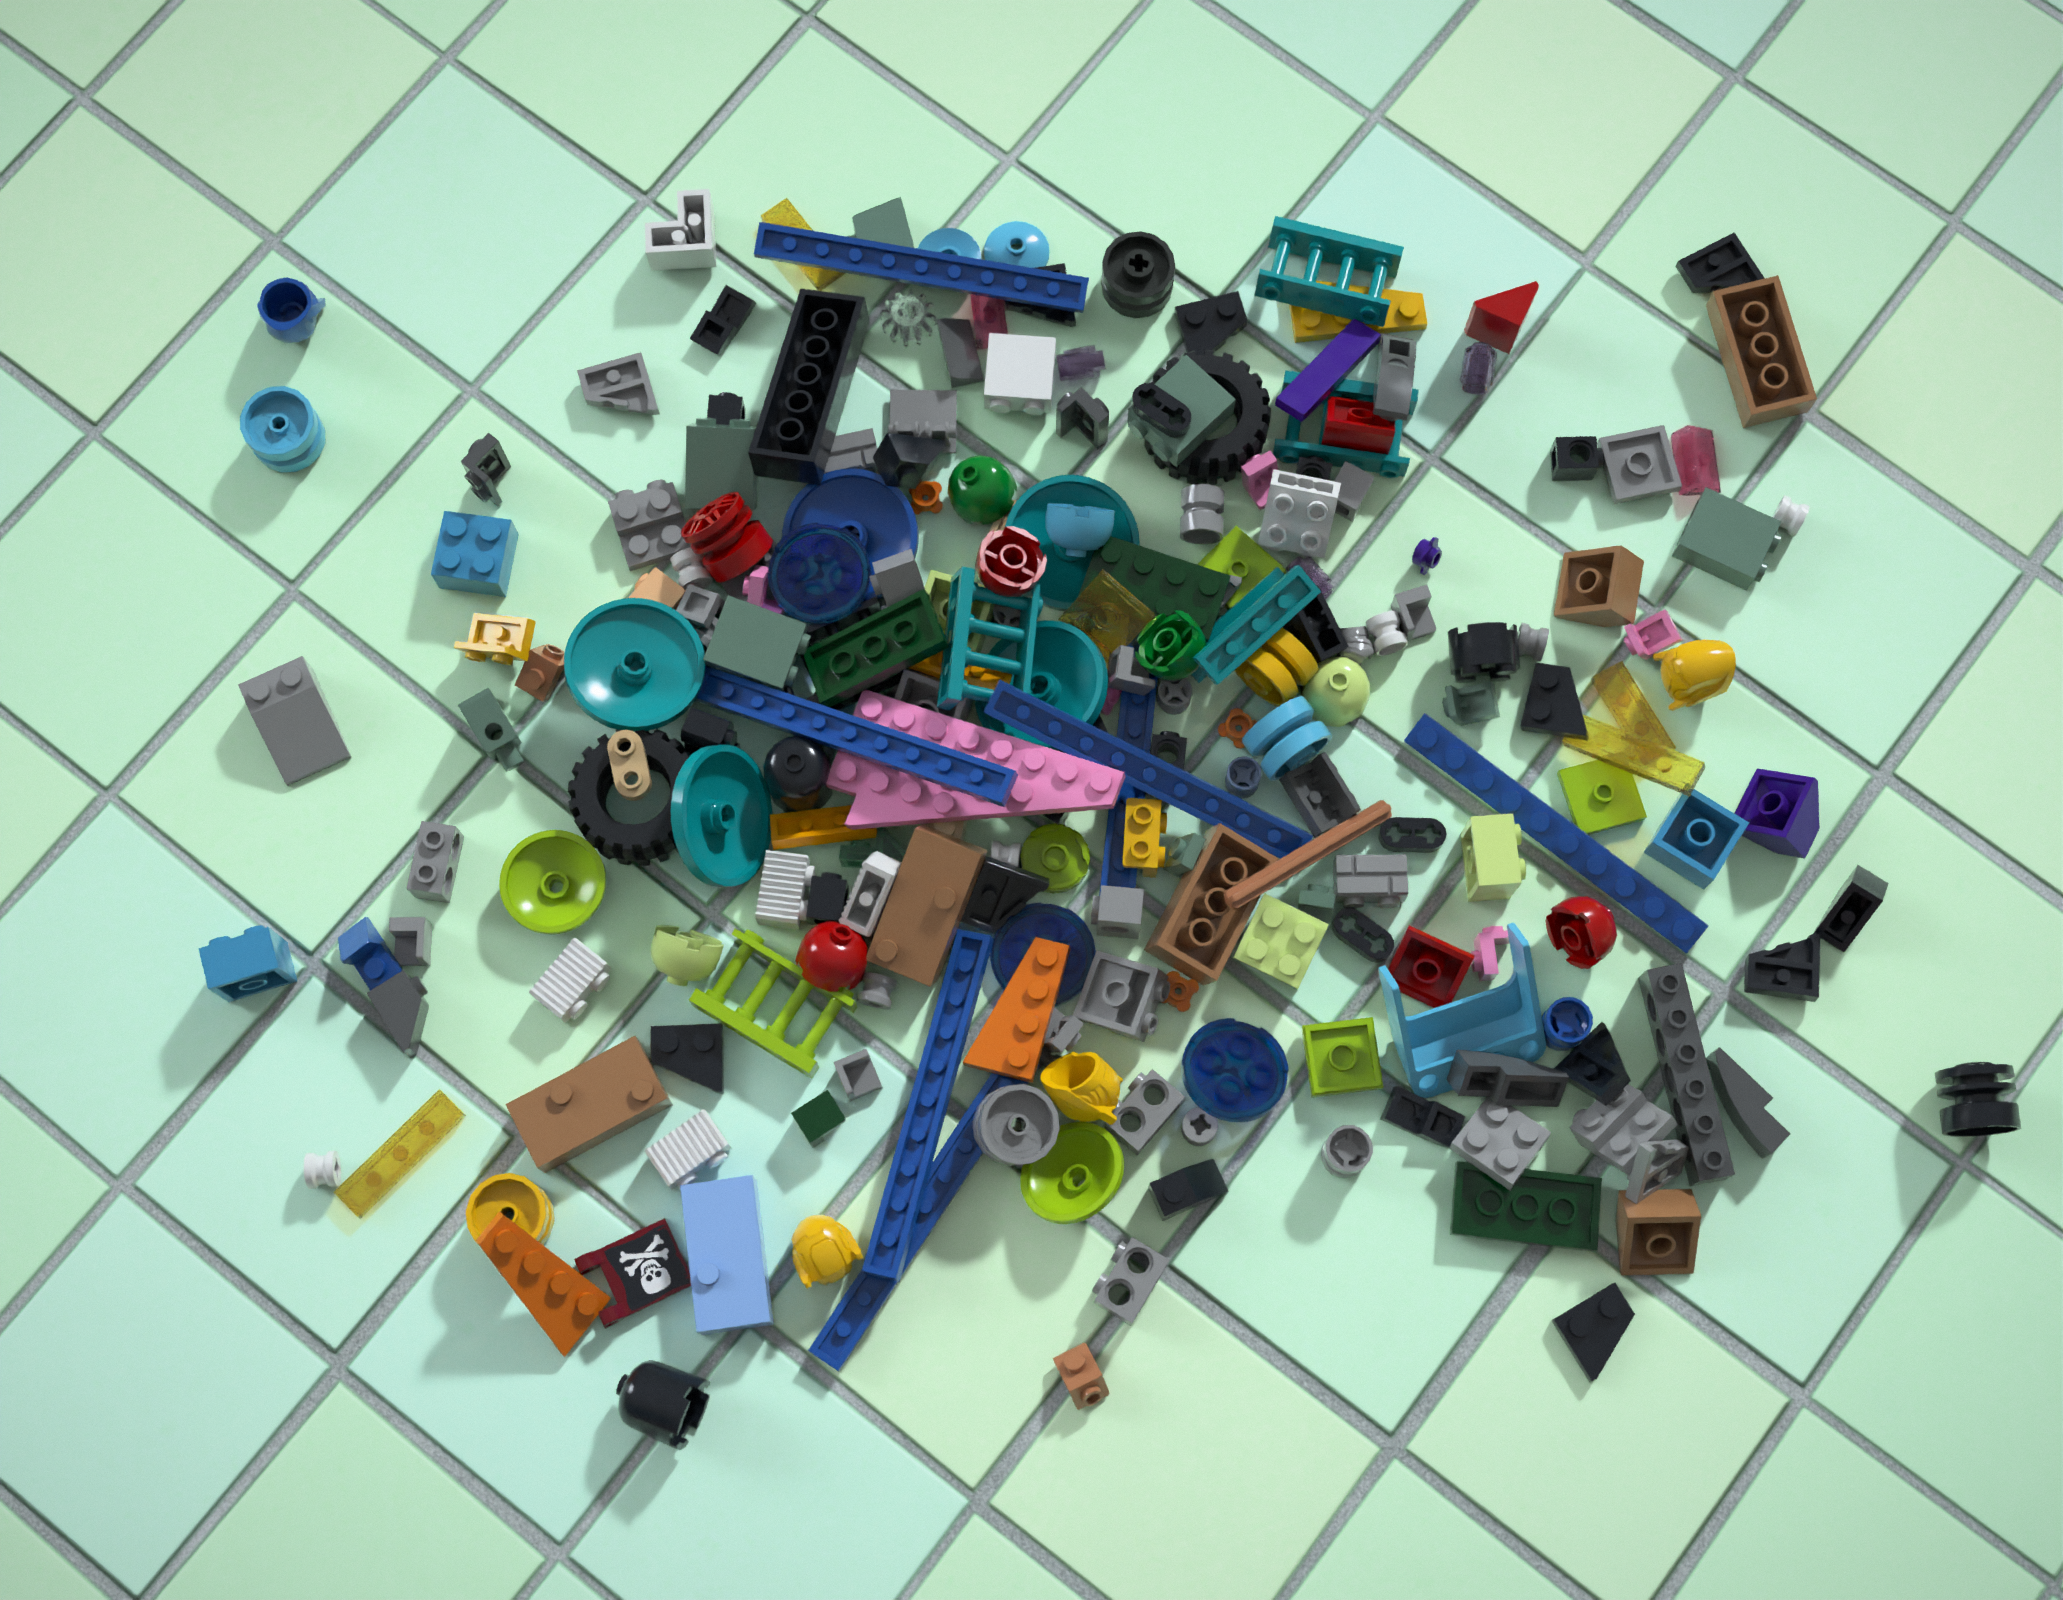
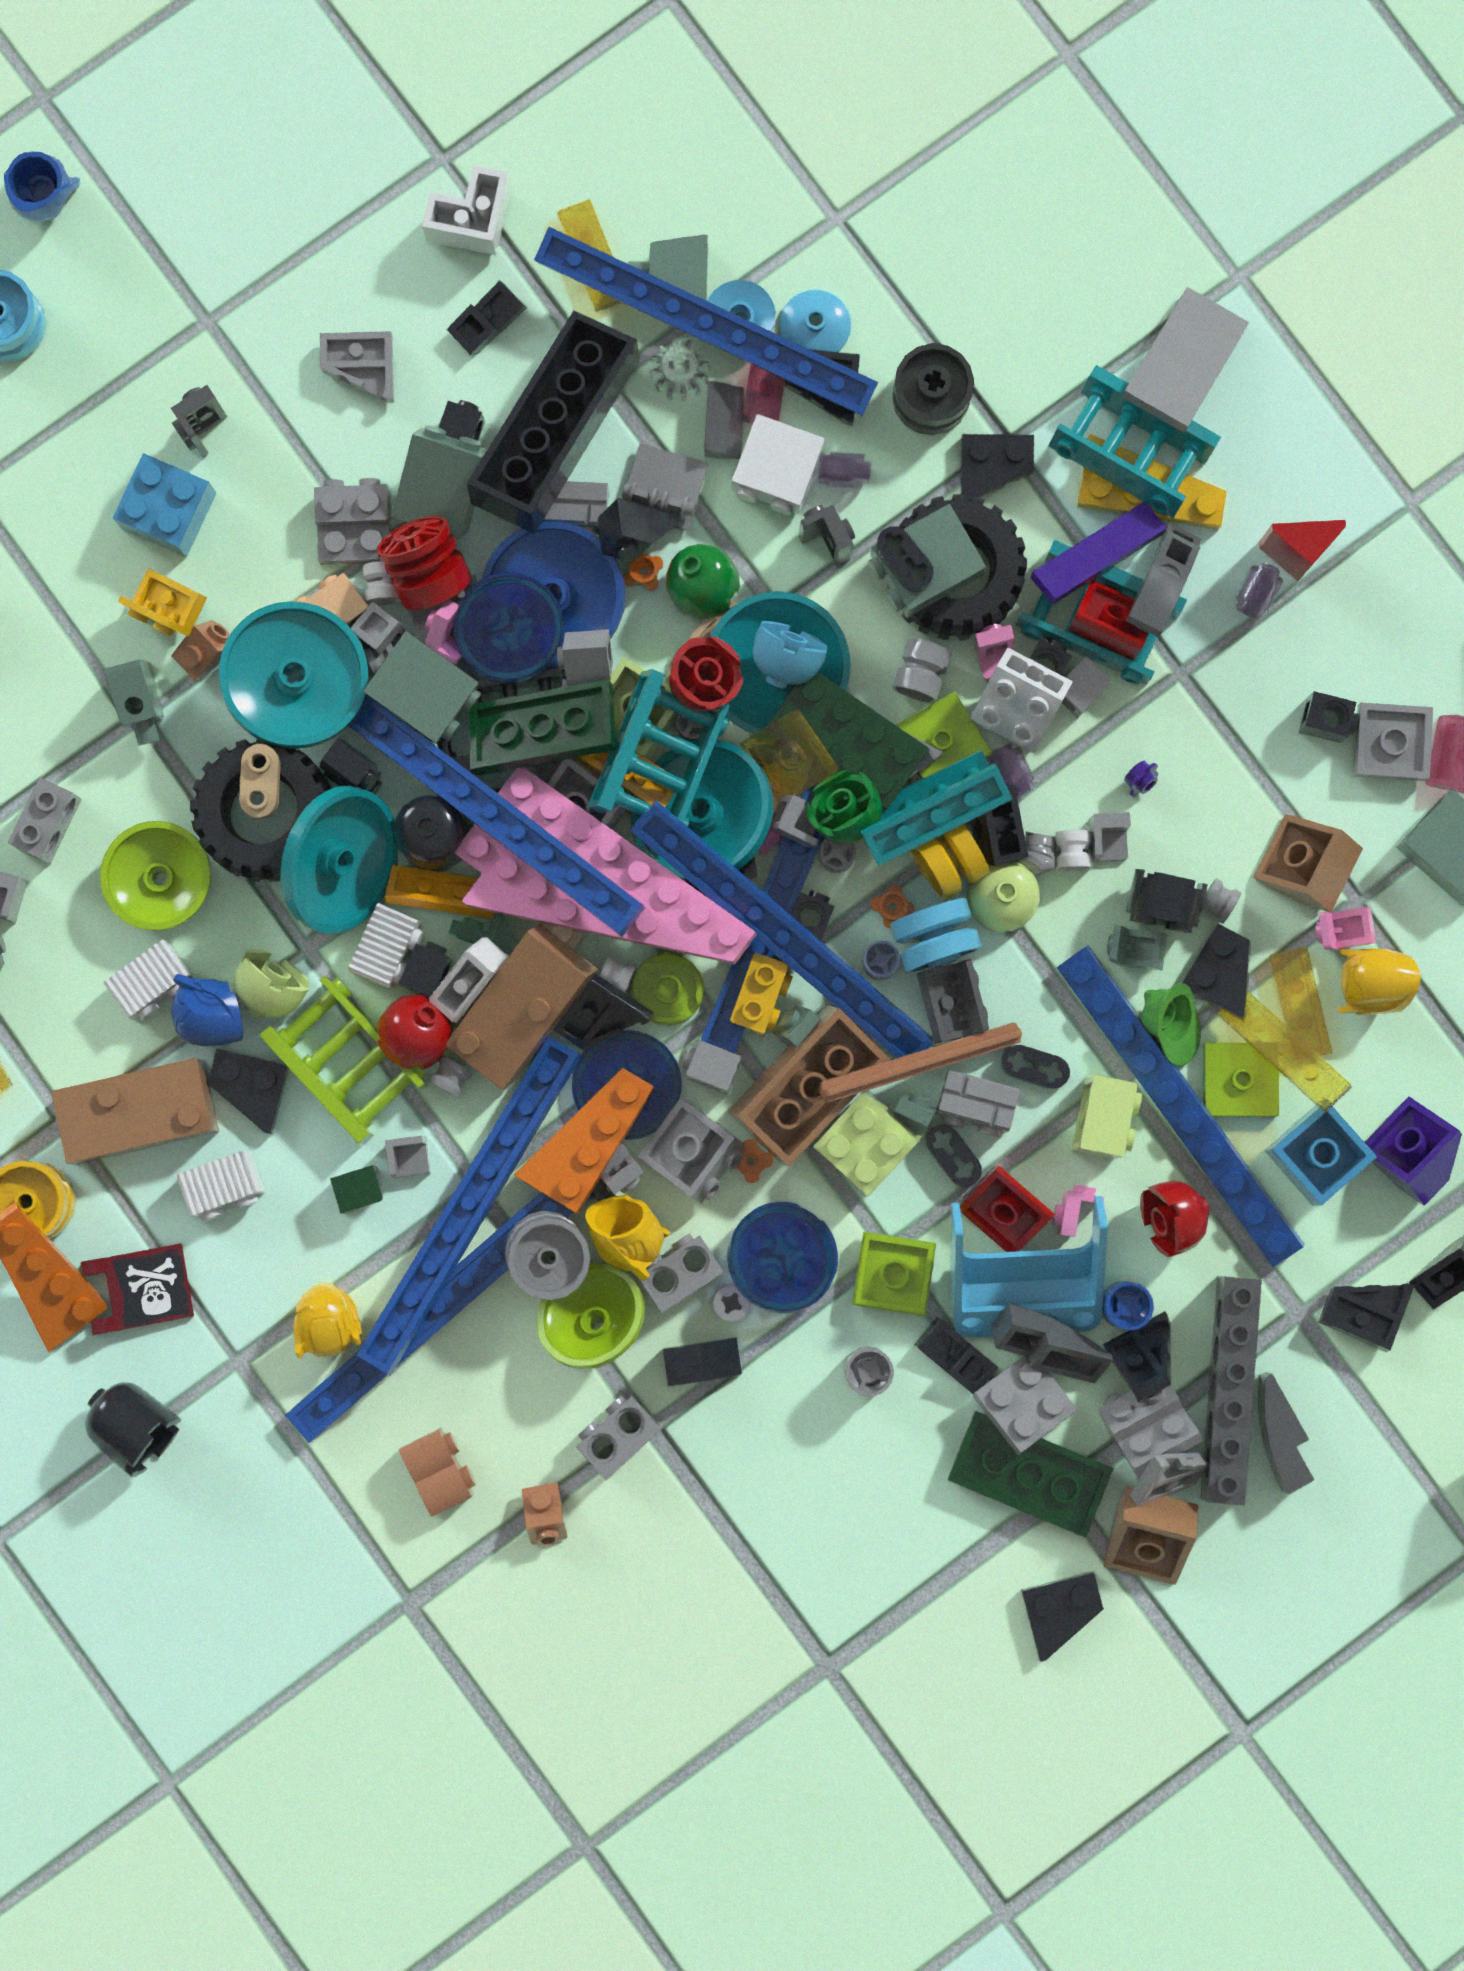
camera: 15 degrees right, 10 degrees up
light blue brick [680,1175,774,1335] -> none
none -> blue helmet [171,974,243,1047]
none -> nougat brick [399,1427,476,1517]
none -> light grey tile [1121,287,1250,433]
none -> bright green piece [1142,983,1201,1066]

